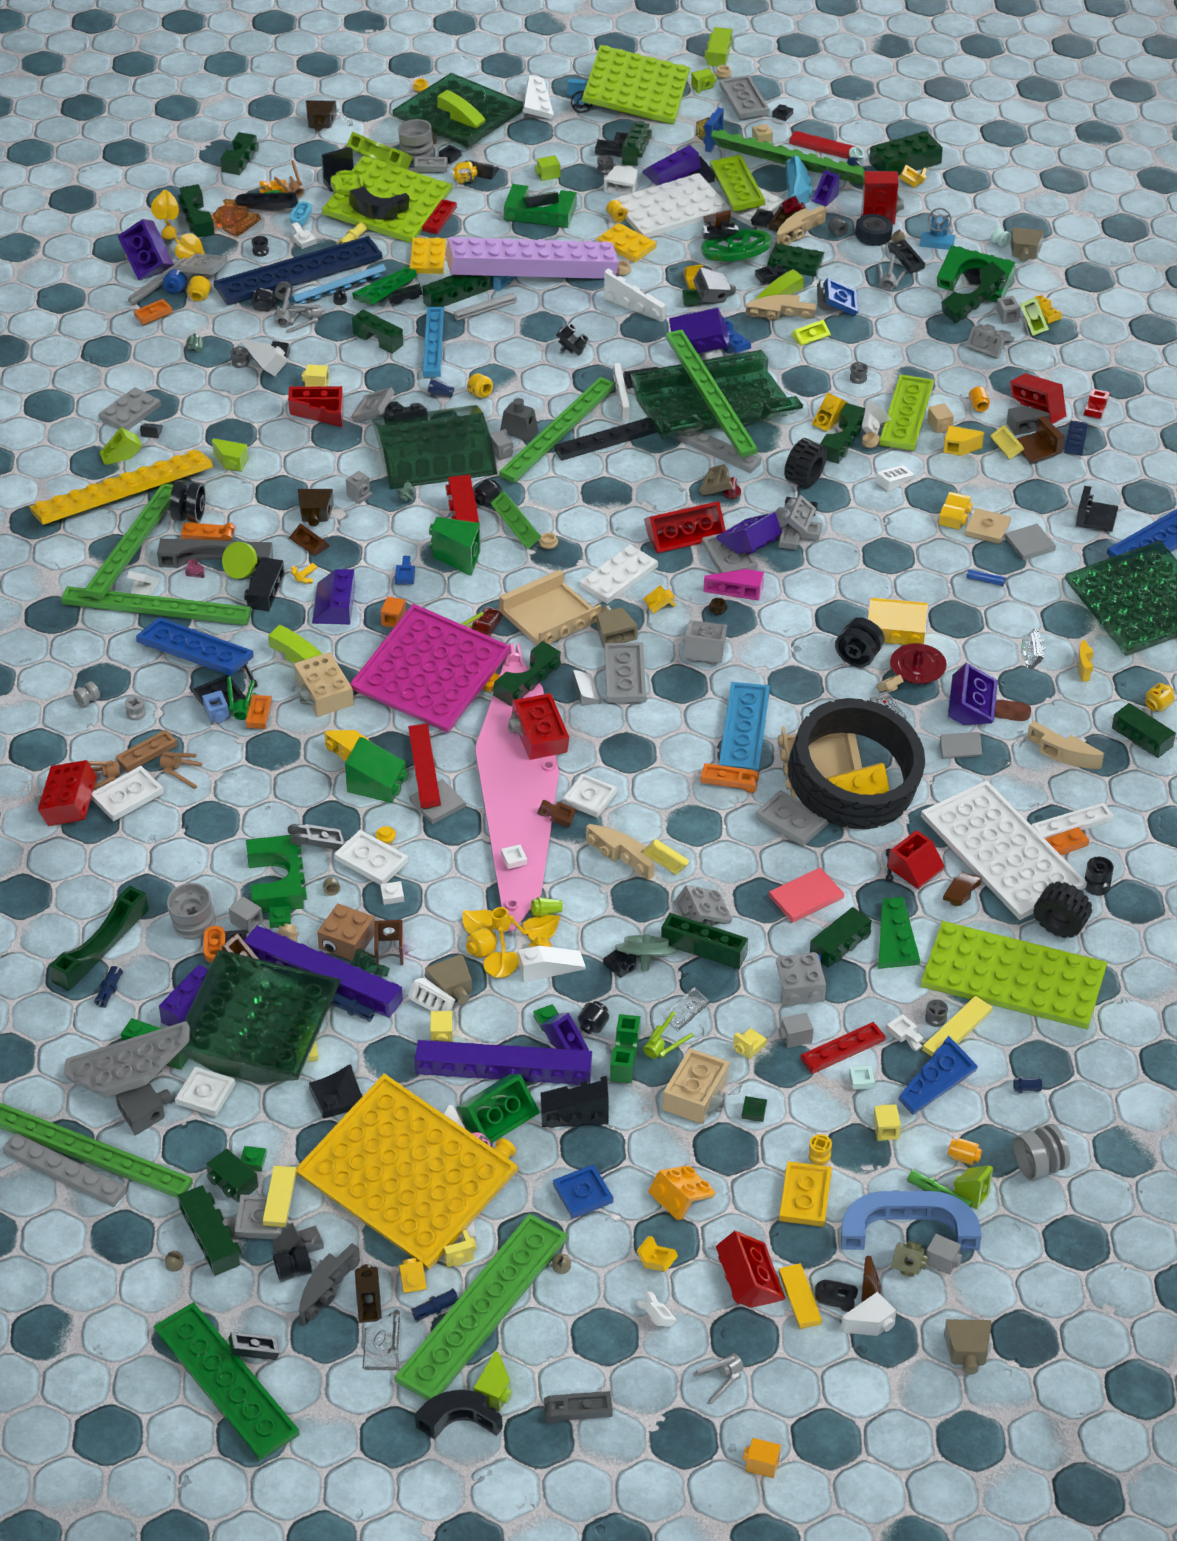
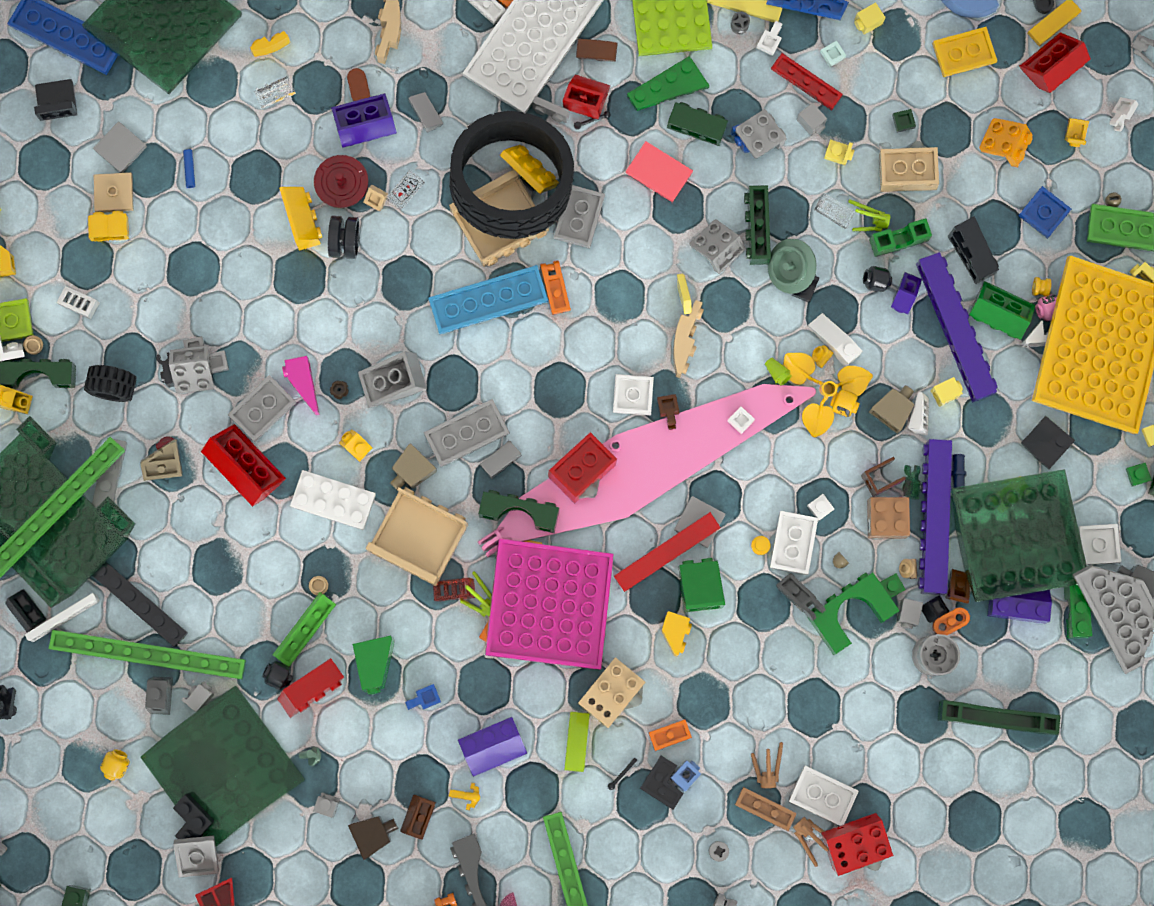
camera: 120 degrees left, 35 degrees up
dark blue pin [94,966,123,1008] -> none
blue plate [136,617,254,676] -> none
lime tile [222,541,258,579] -> none
green plant [227,677,257,720] -> none
black brick [244,557,285,611] -> none
orange brick [380,596,406,628] -> none
dark azure plate [423,307,444,377] -> none
dark blue cone [427,379,455,397] -> none
green plate [533,1004,559,1032] -> none
dark purple slope [716,512,782,555] -> none
yellow wheel [808,1134,832,1165] -> none
none -> light grey plate [532,96,570,123]

